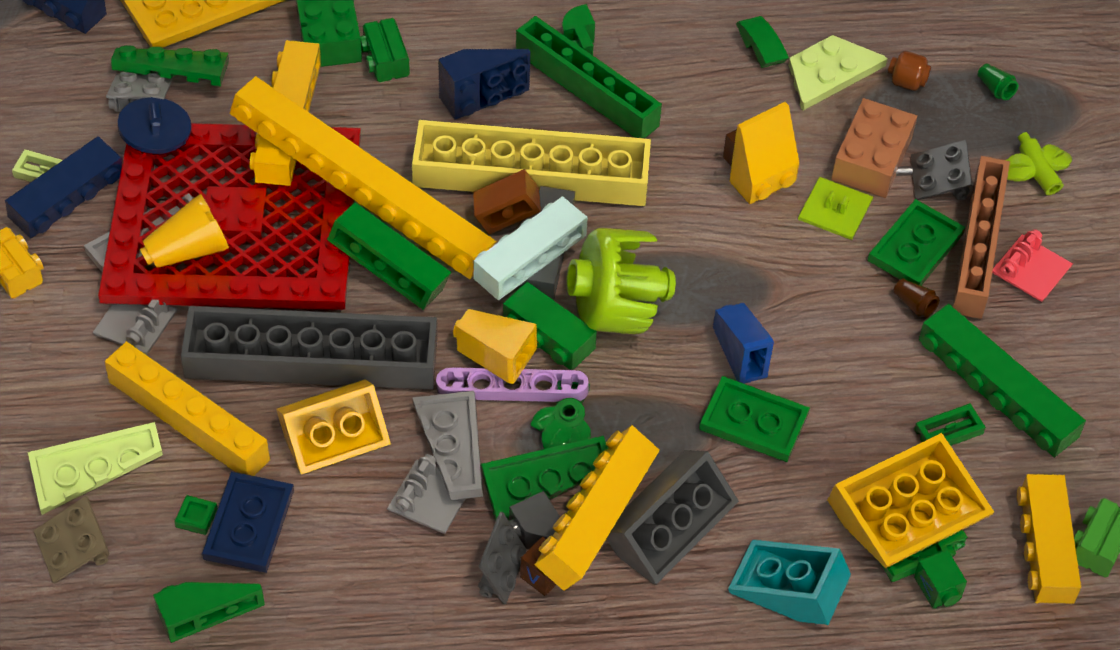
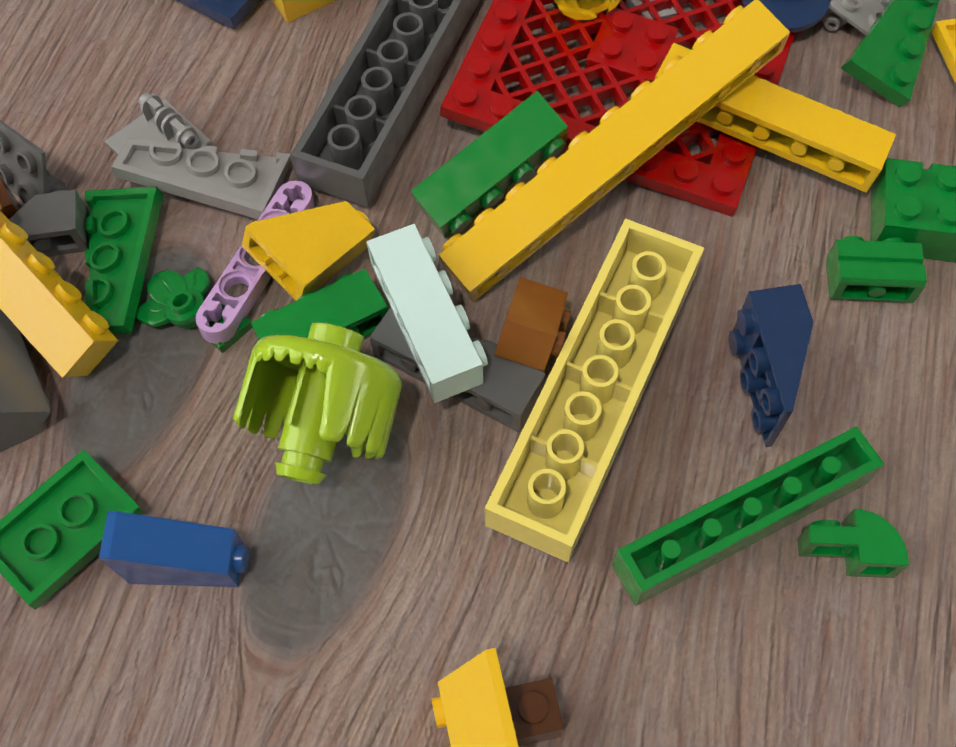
camera: 115 degrees right, 10 degrees up
yellow slope [276,379,391,475] -> none

